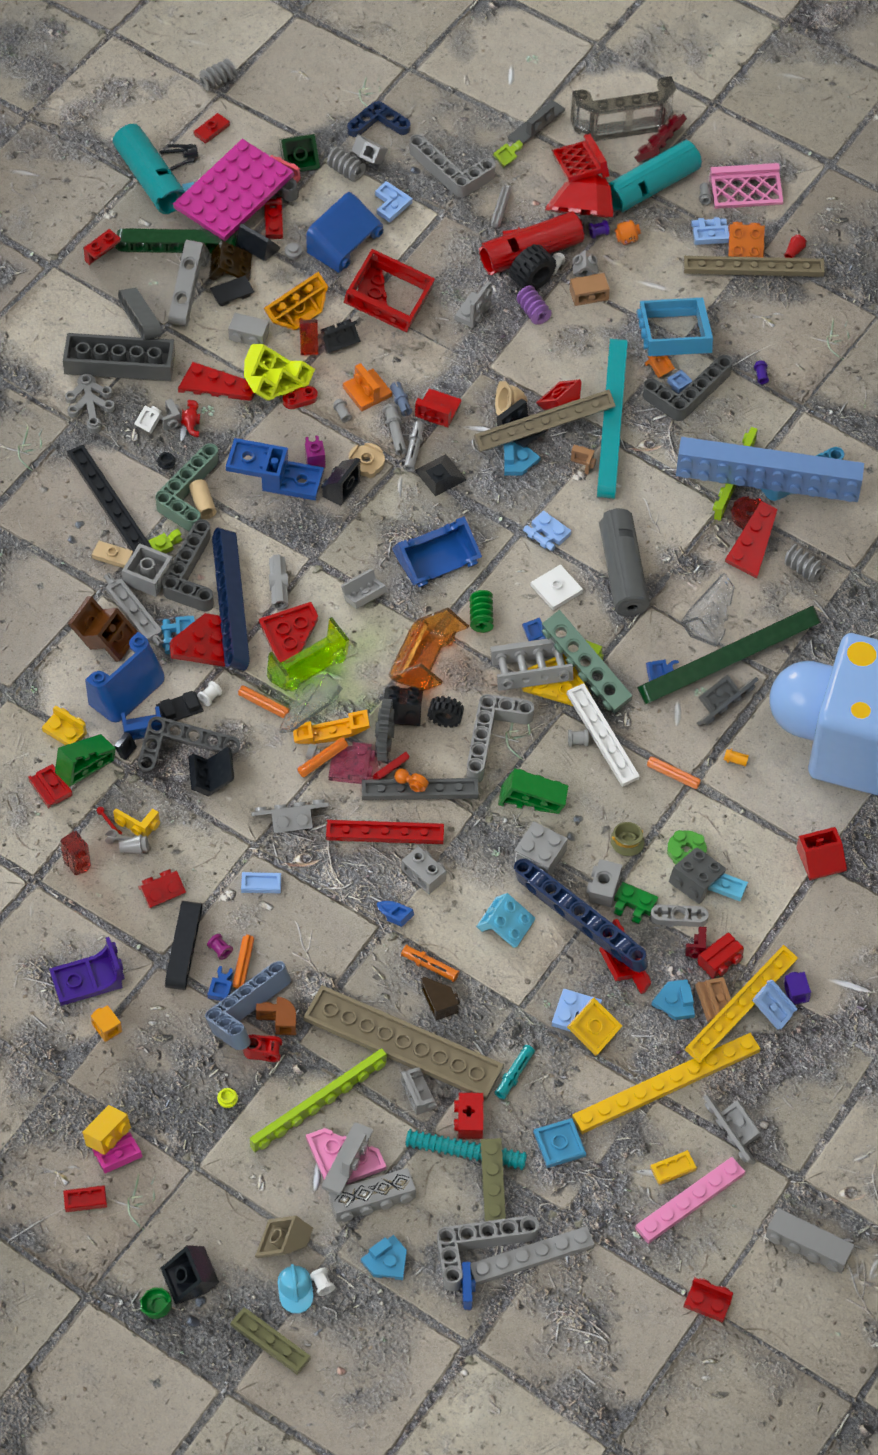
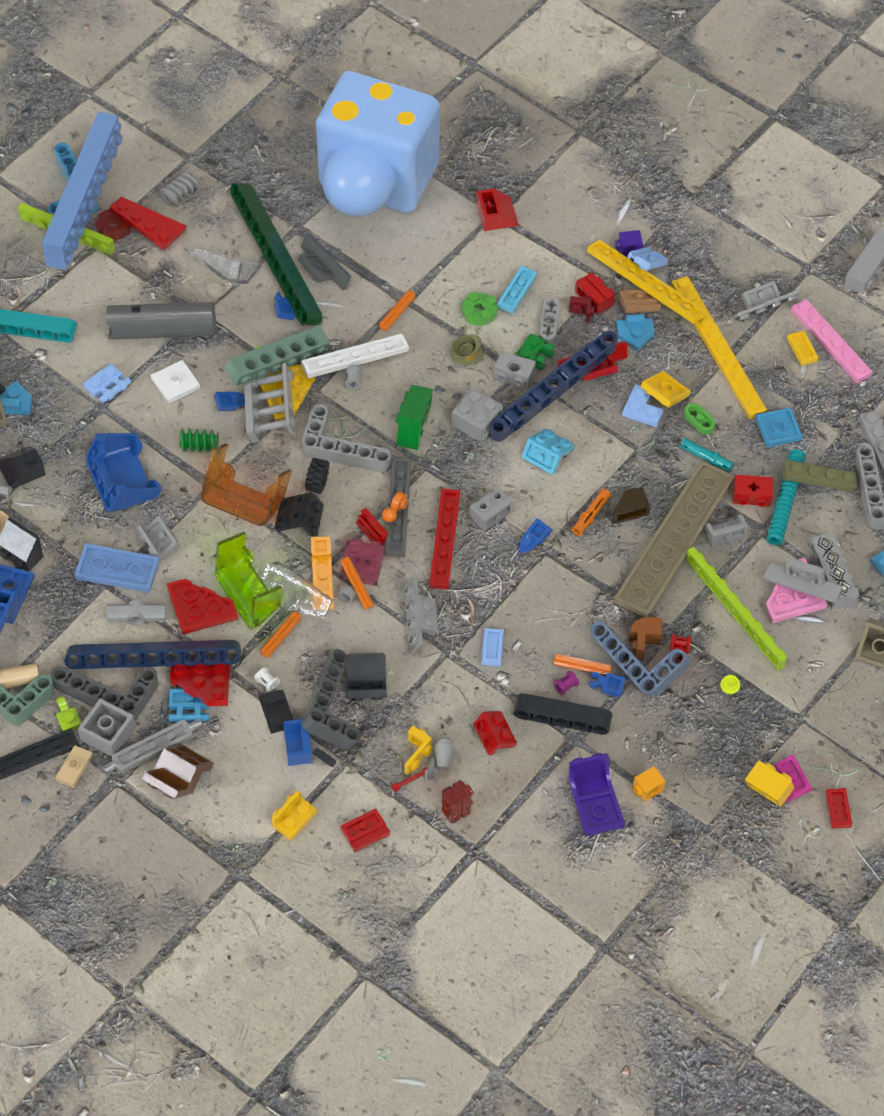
camera: 85 degrees left, 0 degrees up
green wedge [55,734,116,787] -> none
blue windscreen [85,632,165,722] -> none
dark grey gear [375,698,395,762] -> none
medium nougat bracket [571,445,596,474] -> none
dark grey bracket [668,848,726,904] -> none
light orange pin [724,748,749,767] -> none
none -> medium blue plate [75,543,160,593]
none -> bright green plate [684,403,715,434]

